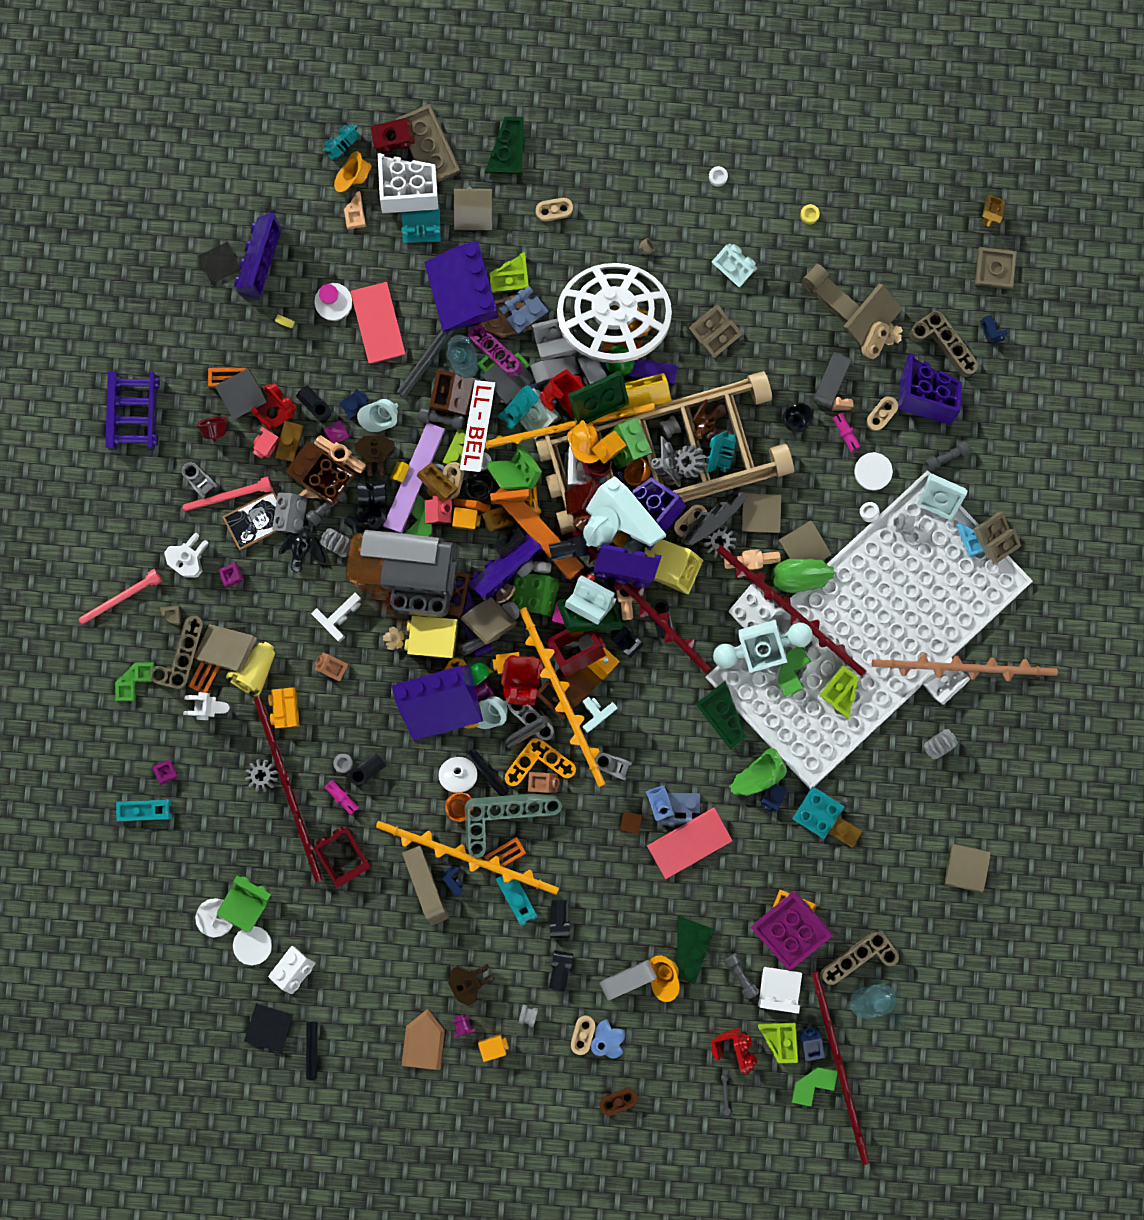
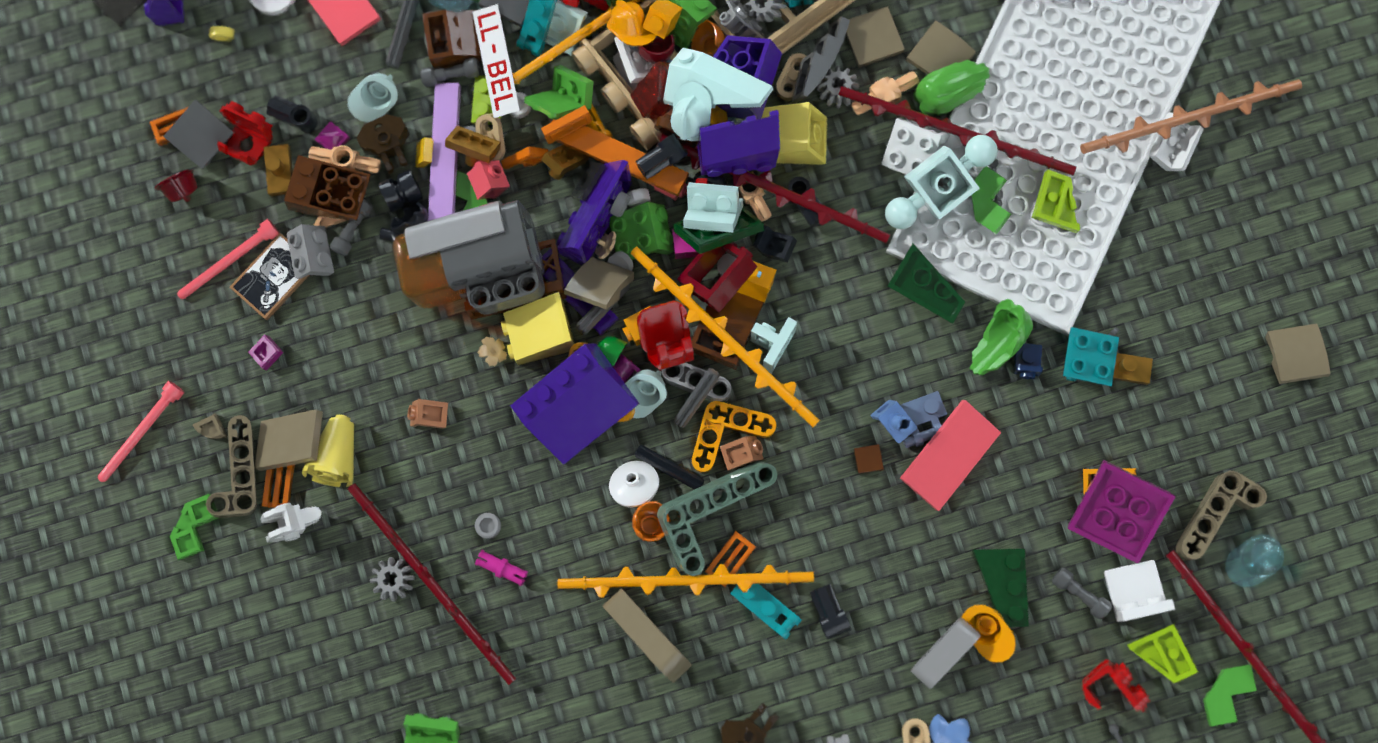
camera: 10 degrees left, 5 degrees down
dark purple fence [105,371,160,451] -> none
teal plate [116,800,172,821] -> none
magenta tile [152,759,178,786] -> none
white hinge [164,533,209,578] -> none
light grey piece [182,462,217,499] -> none
coral brick [252,427,280,459] -> none
light orange brick [268,688,300,729] -> none
black animal [279,526,326,573] -> none
white bracket [311,593,362,642] -> none
dark red window [314,826,372,888] -> none
light grey gear [320,528,354,557] -> none
dark blue bracket [339,389,369,420] -> none
black piece [349,753,387,786] -> none
dark blue bracket [442,866,463,896] -> none
light orange brick [452,507,481,531] -> none
black hair [466,471,495,502] -> none
black piece [549,950,574,991] -> none
light grey piece [595,753,632,781] -> none
dark blue bracket [799,1028,825,1061] -> none
light grey gear [923,729,958,759] -> none

